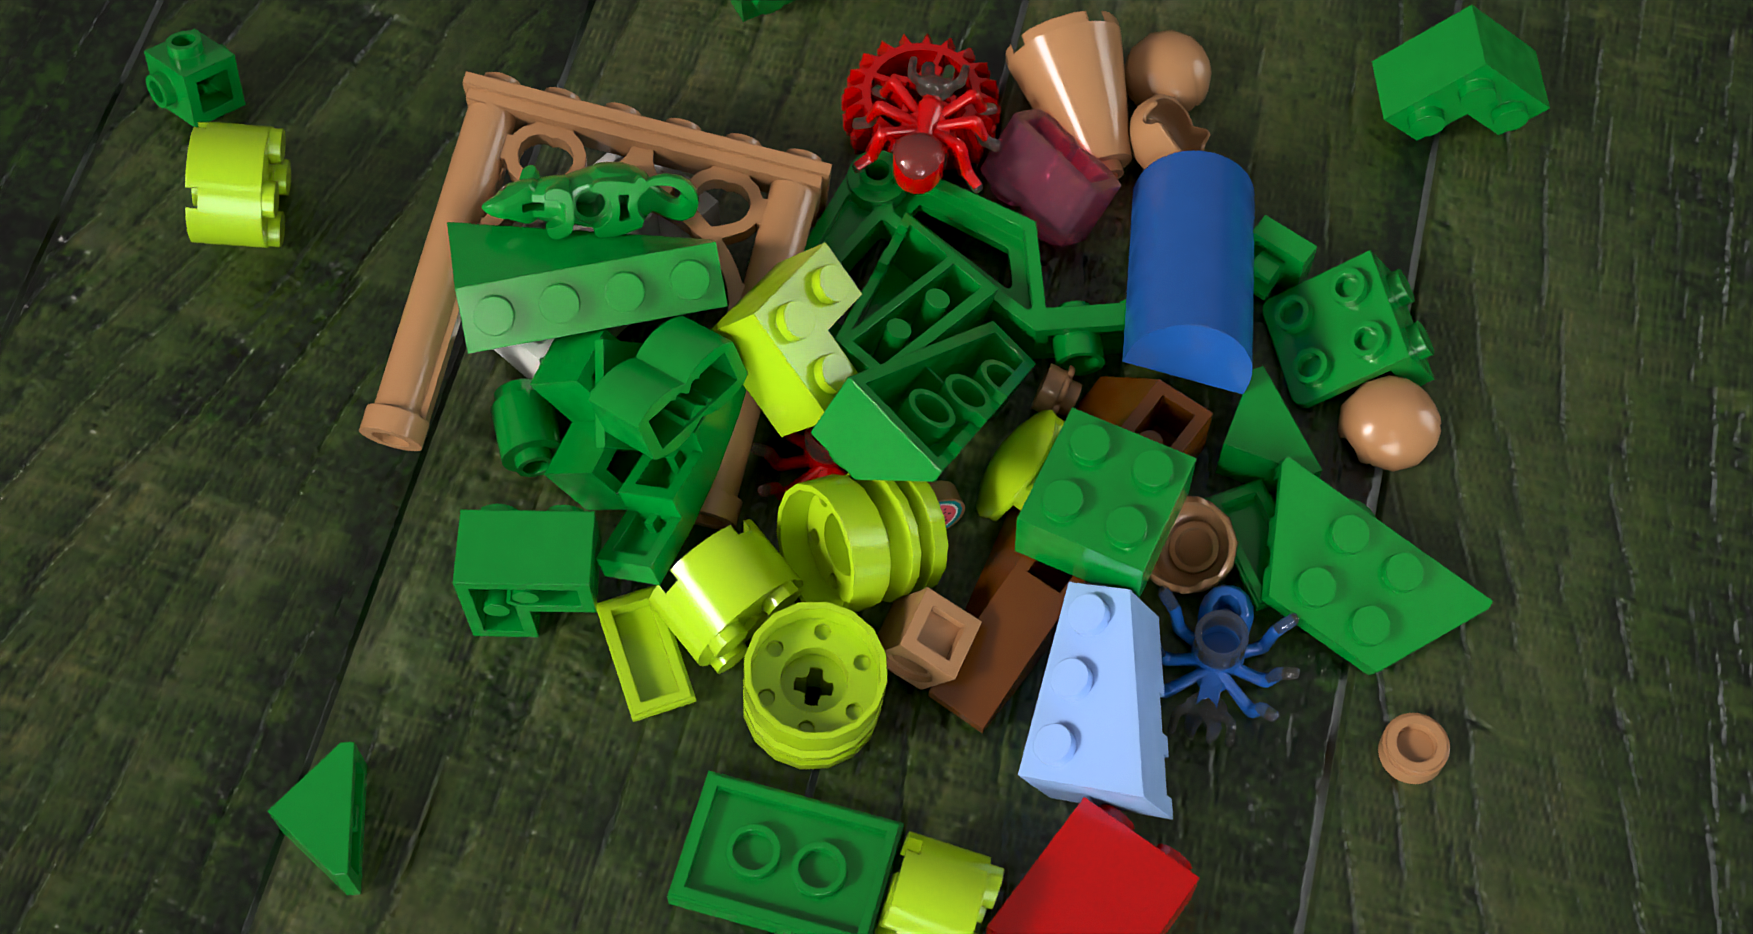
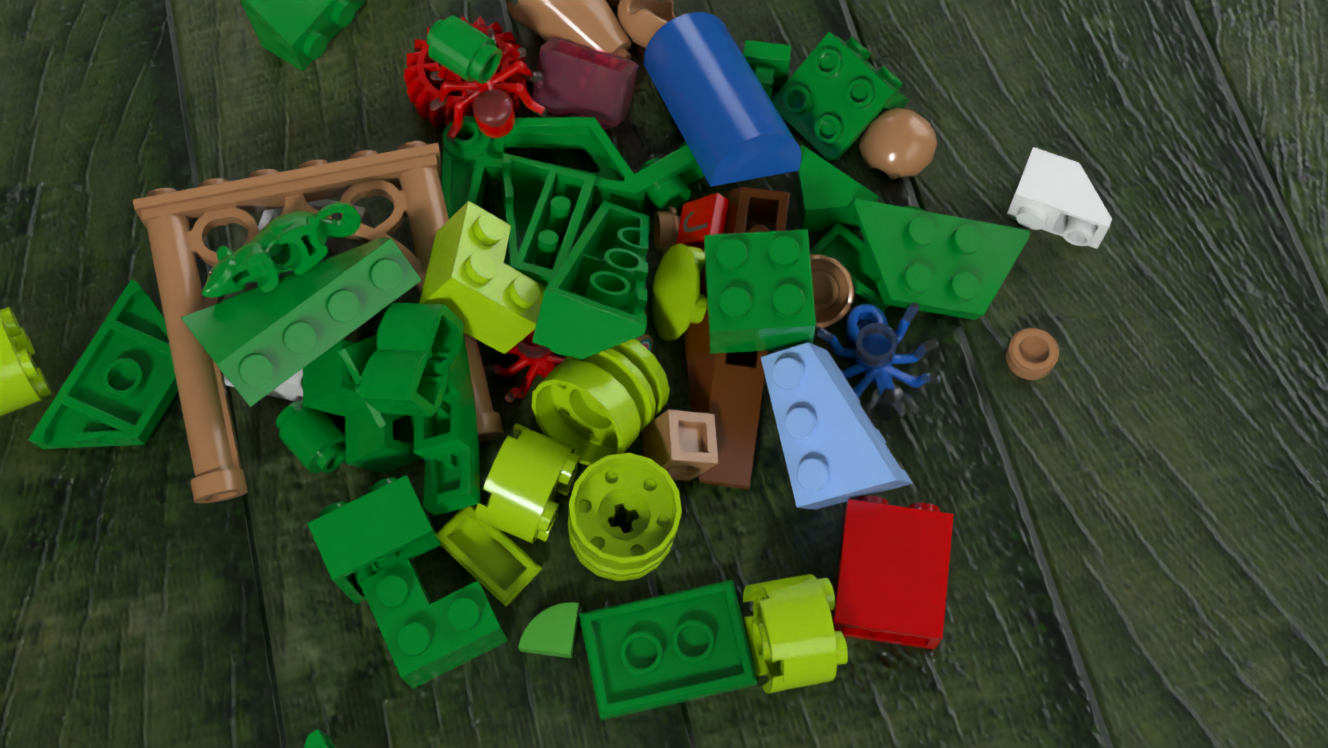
camera: 25 degrees left, 5 degrees up
none -> green wing [28,279,178,449]
none -> green brick [359,558,508,689]
none -> green brick [426,15,502,84]
none -> bright green tile [518,602,580,658]
none -> red tile [676,193,729,249]
none -> white slope [1006,147,1112,249]

